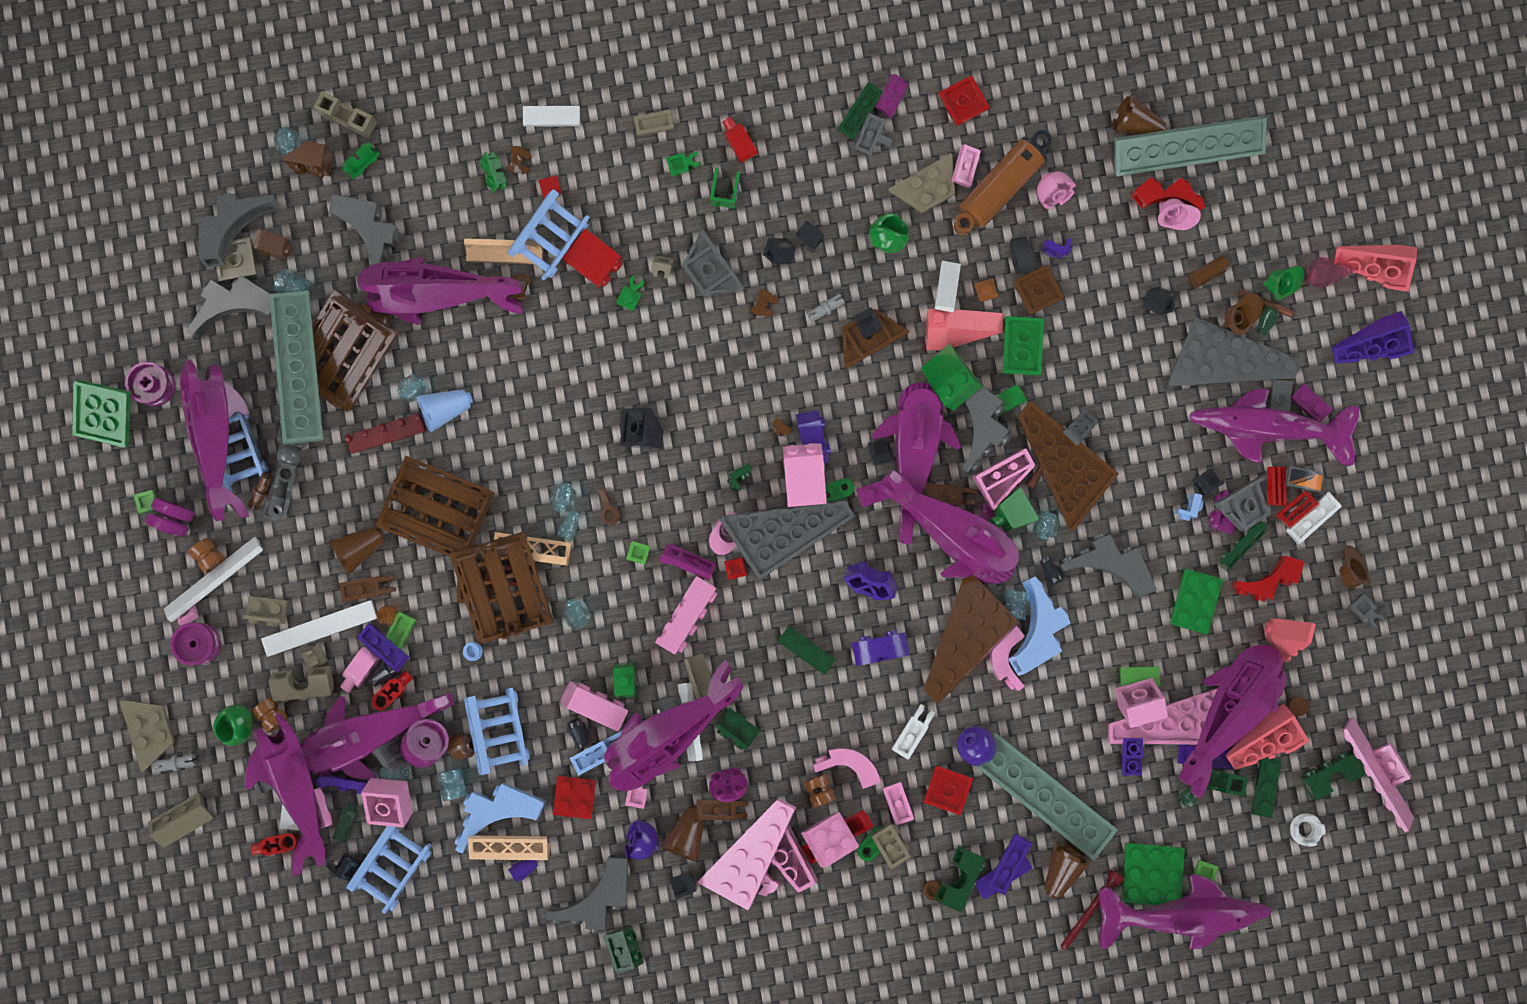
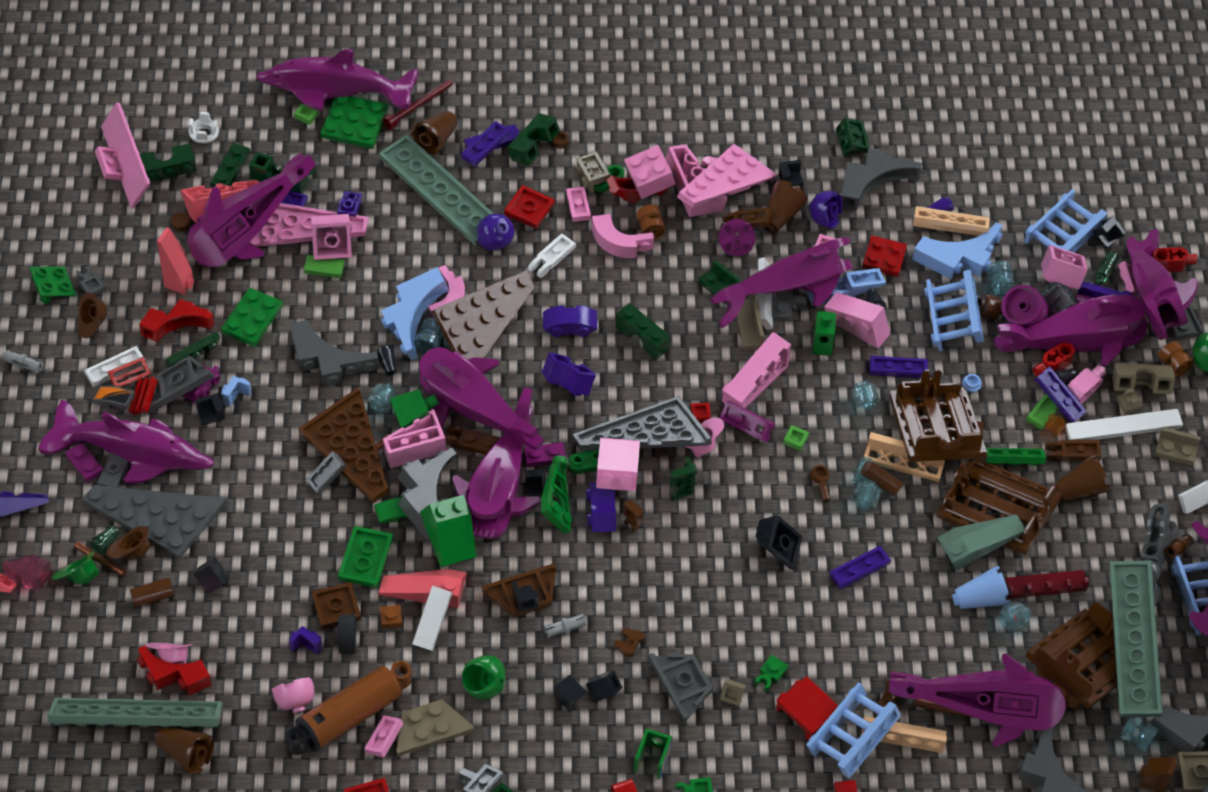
camera: 175 degrees left, 30 degrees down
none -> light grey pin [3,350,43,374]
none -> green hinge [29,267,76,304]
none -> green plate [541,456,572,534]
none -> dark purple tile [829,546,891,590]
none -> reddish brown brick [861,461,903,496]
none -> dark purple tile [870,356,928,378]
none -> sand green wedge [937,515,1025,571]
none -> green plate [985,448,1046,466]

